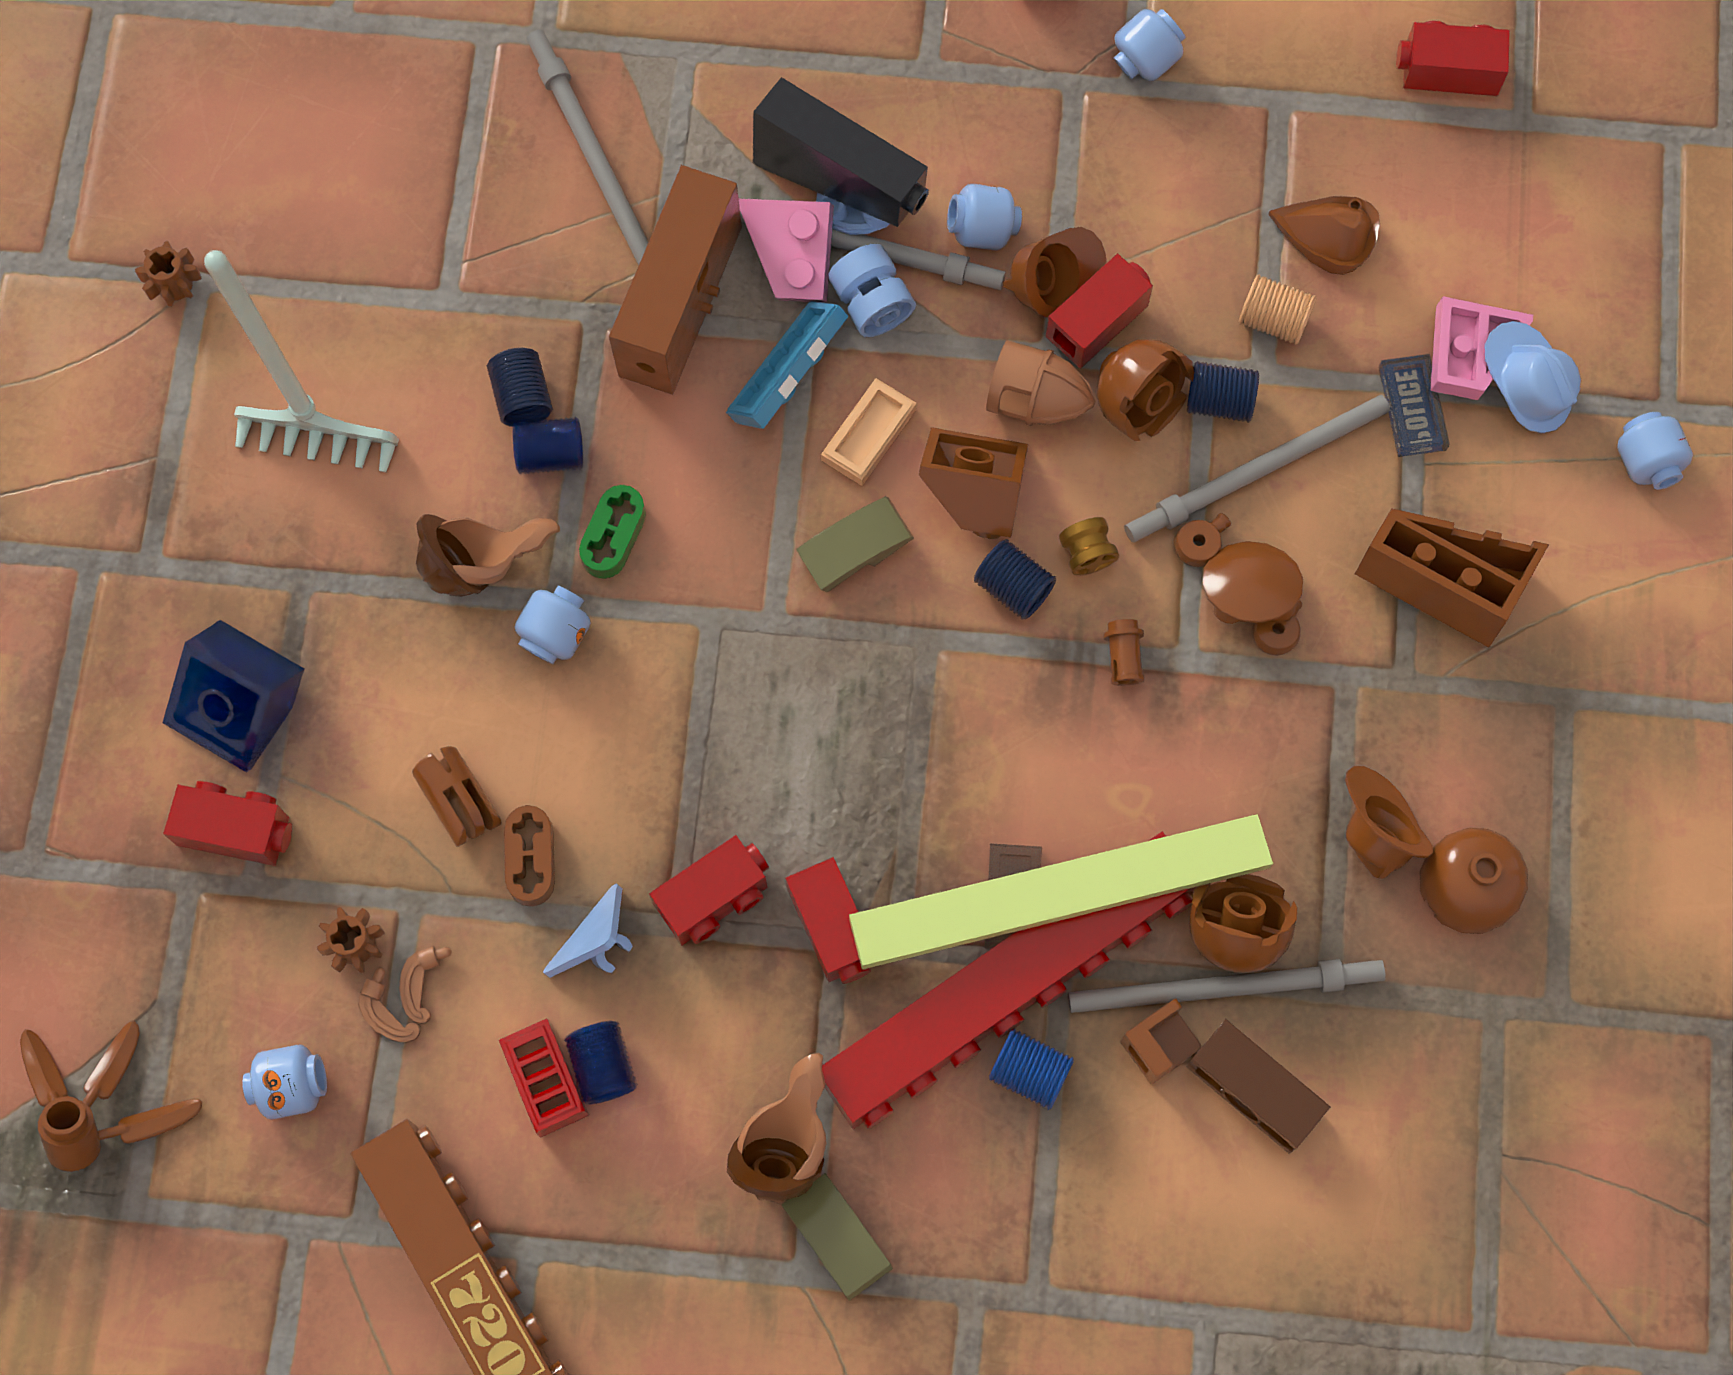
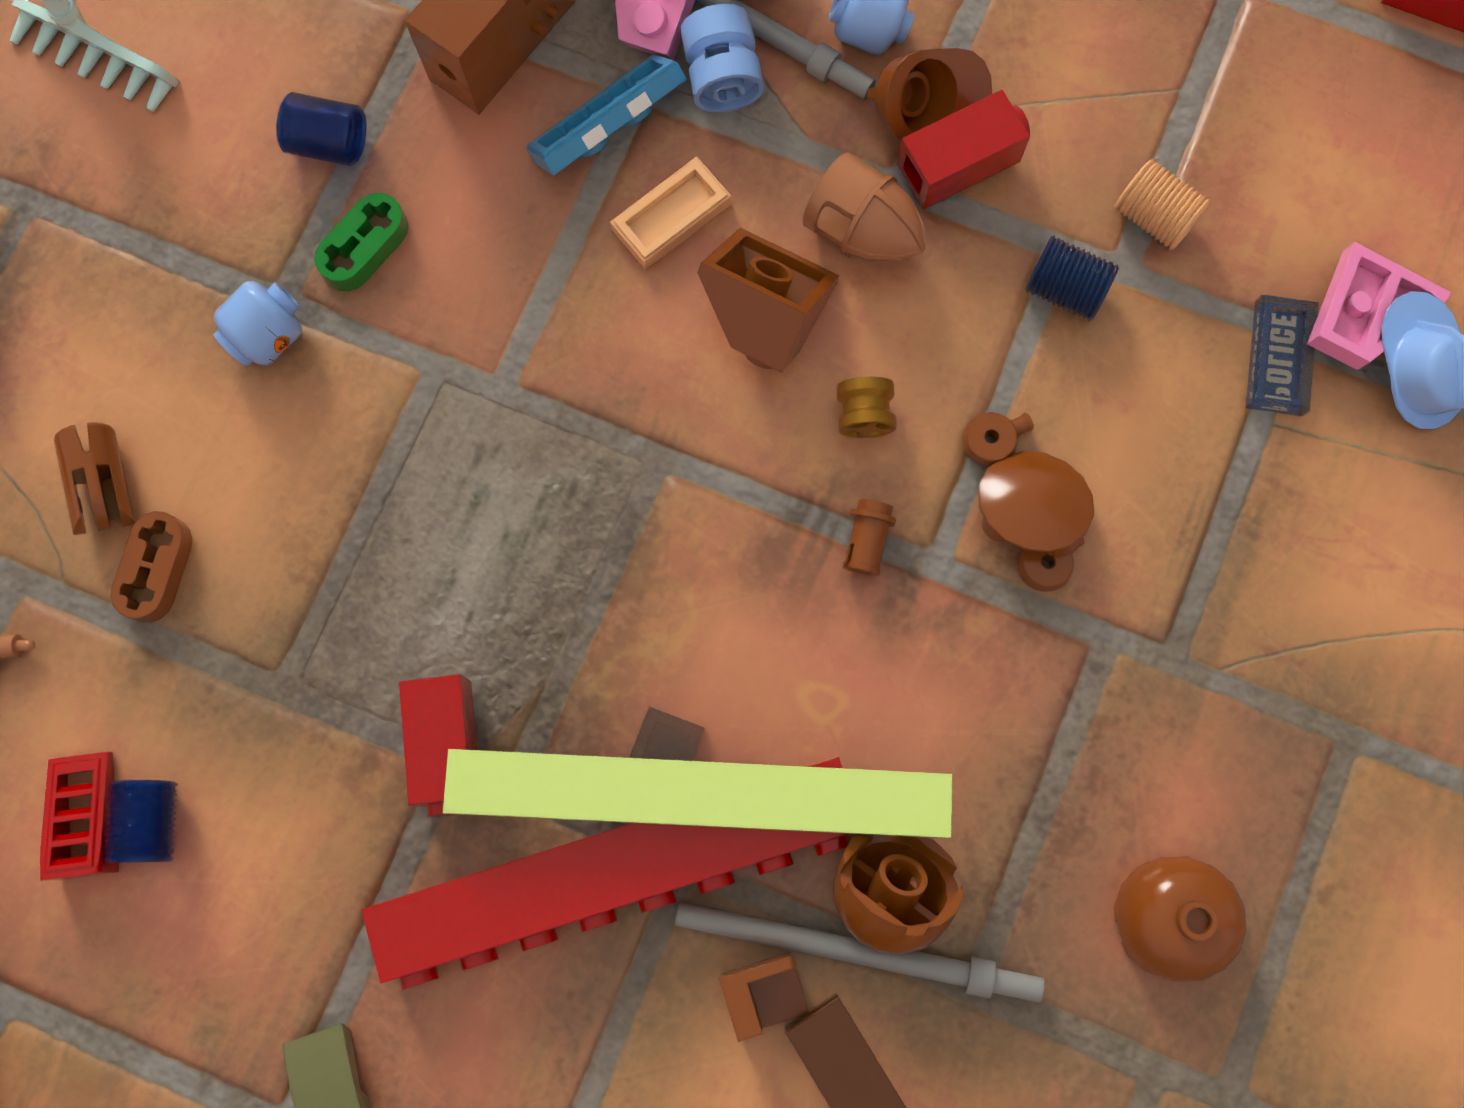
camera: 20 degrees right, 5 degrees up
piece [416,514,560,597] -> none
dark blue piece [486,347,553,427] -> none
light blue piece [543,884,633,978] -> none
red brick [649,835,769,946] -> none
piece [727,1053,826,1204] -> none
olive slope [796,496,914,592] -> none
dark blue piece [974,539,1056,620] -> none
blue piece [989,1029,1074,1110] -> none
dark orange cylinder [1097,339,1194,441] -> none
light grey bar [1124,395,1390,543] -> none
dark orange piece [1268,196,1380,275] -> none
dark orange piece [1345,766,1433,879] -> none
dark orange wedge [1355,508,1549,648] -> none

